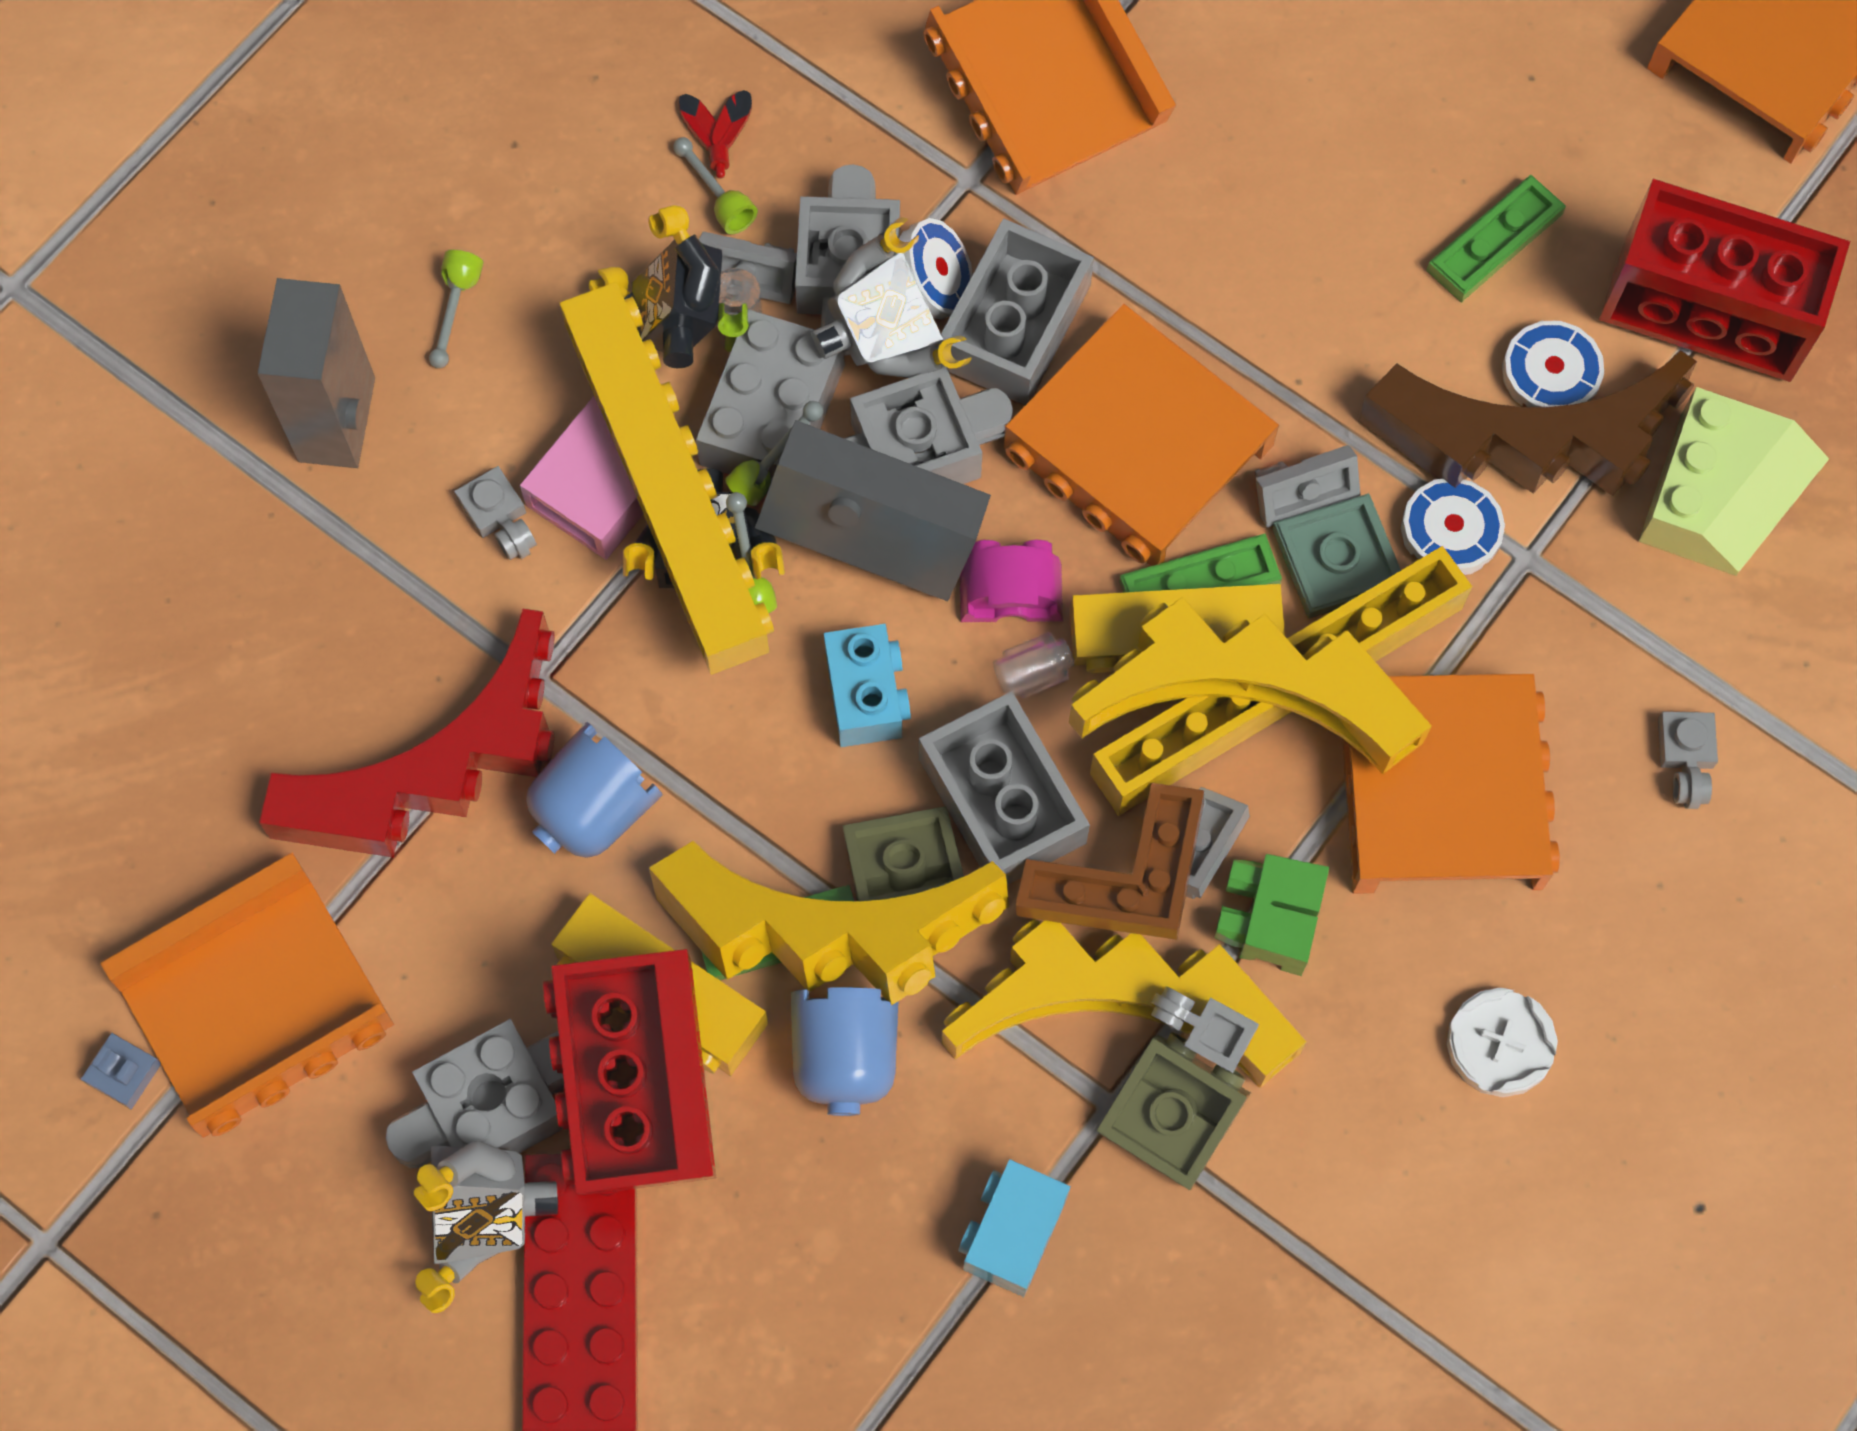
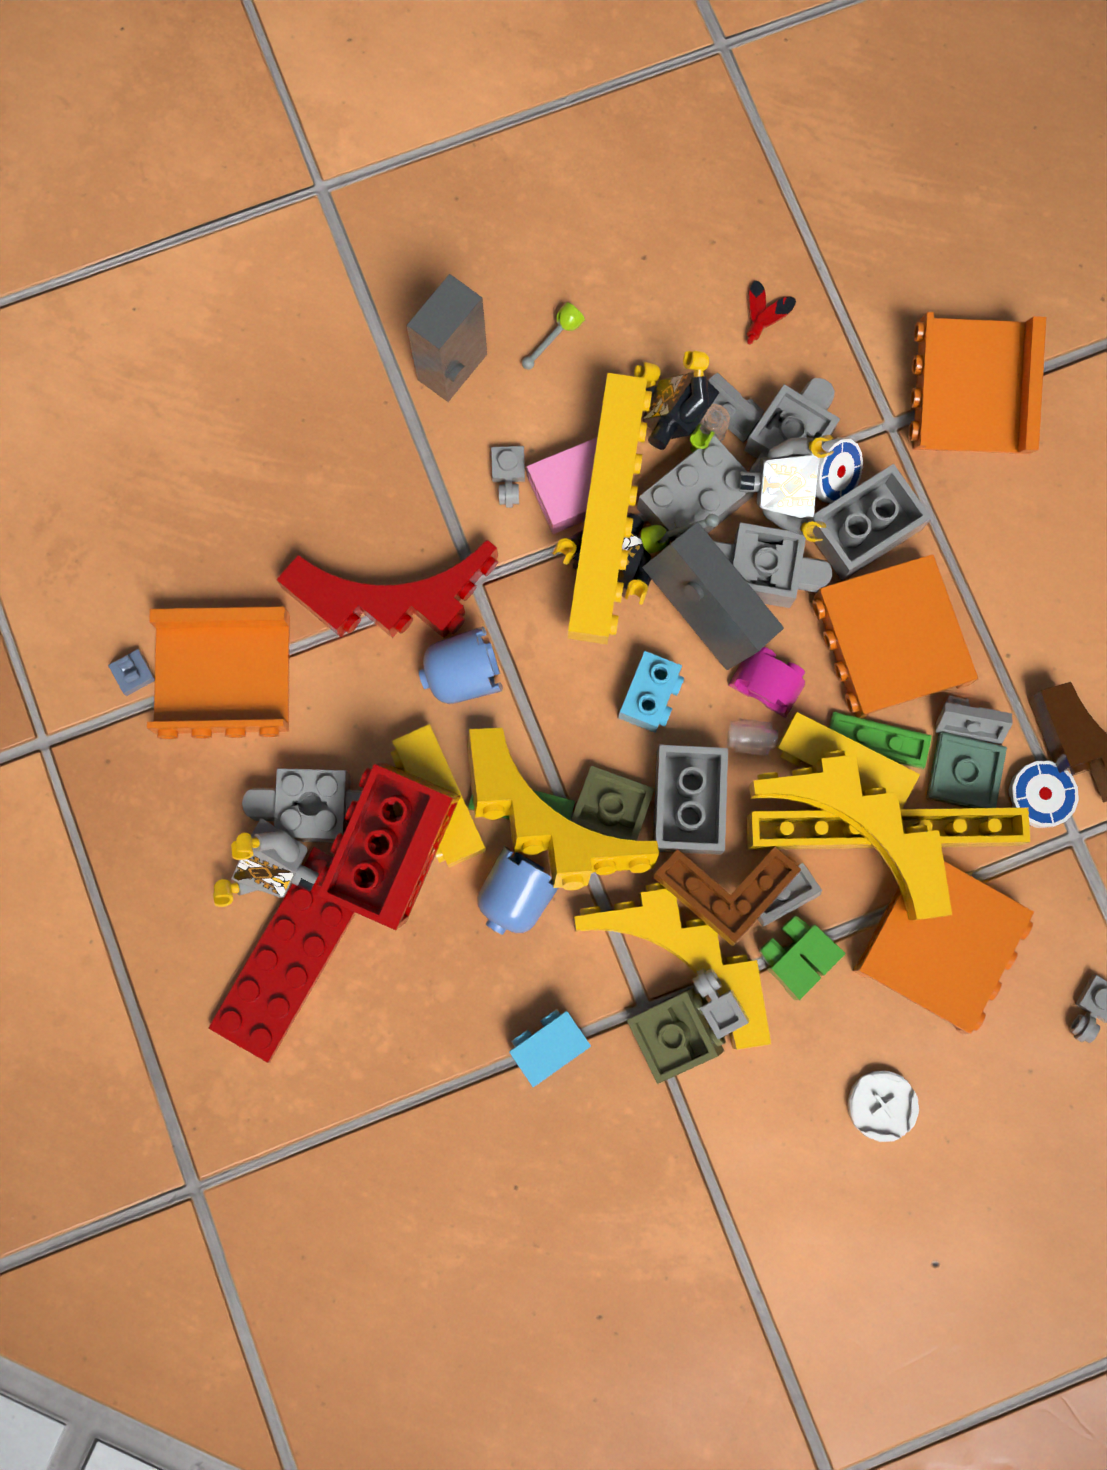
camera: 30 degrees right, 10 degrees up
lime hinge [673,137,758,235] -> none
hinge [726,492,777,613] -> none

